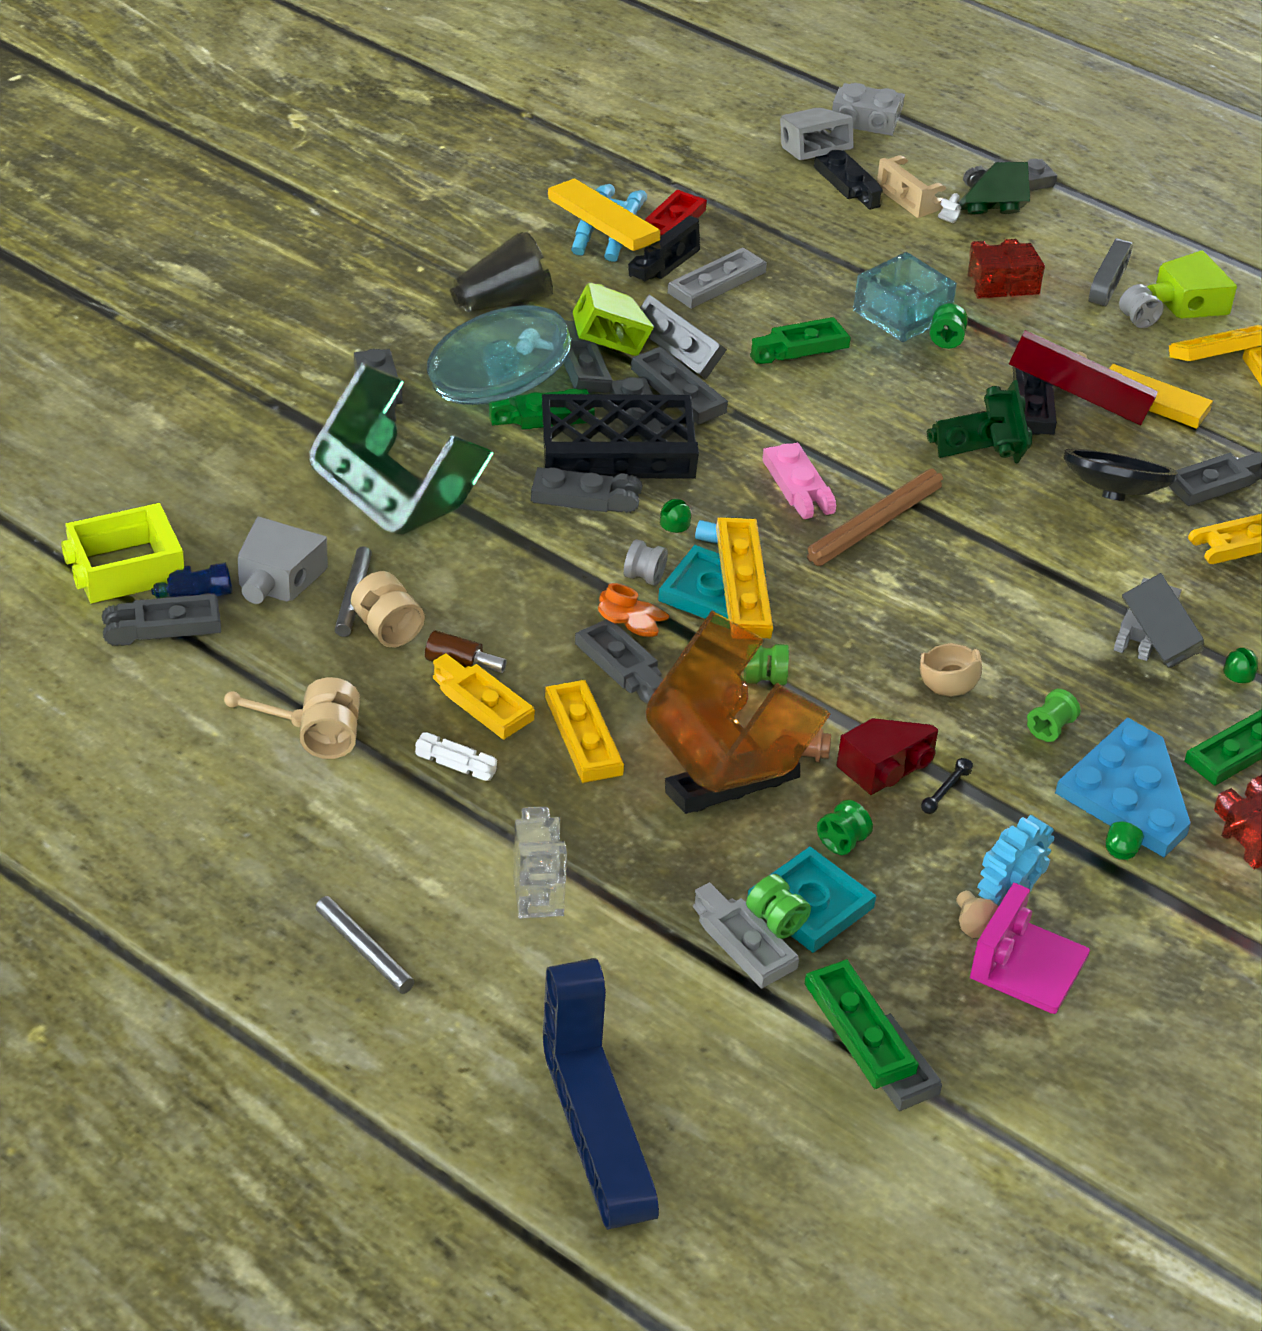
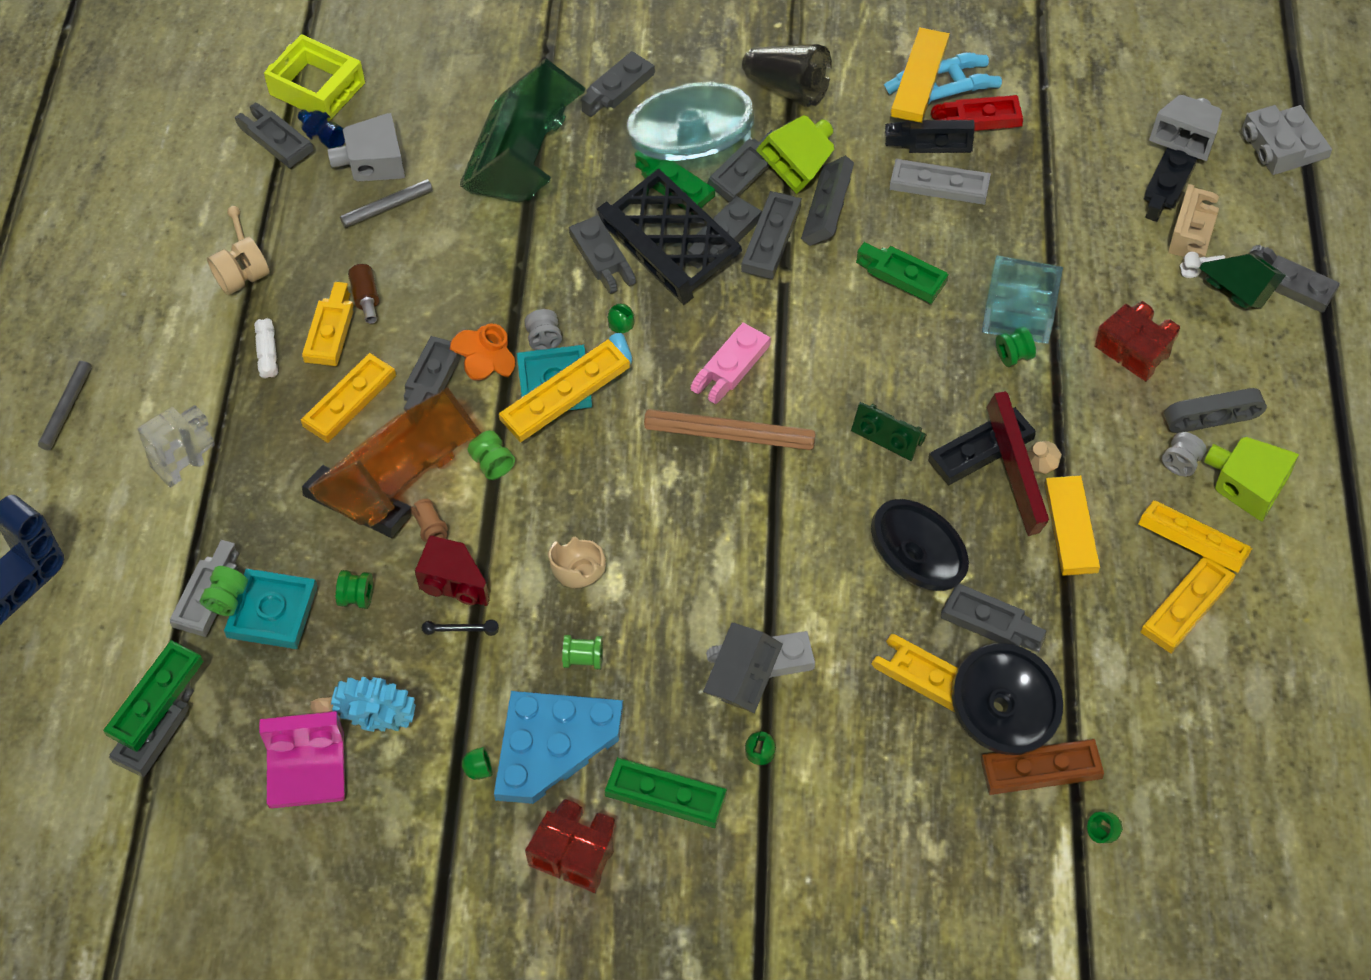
camera: 60 degrees right, 15 degrees up
tan wheel [351,571,425,648] -> none
dark green hinge [984,380,1032,463] -> none

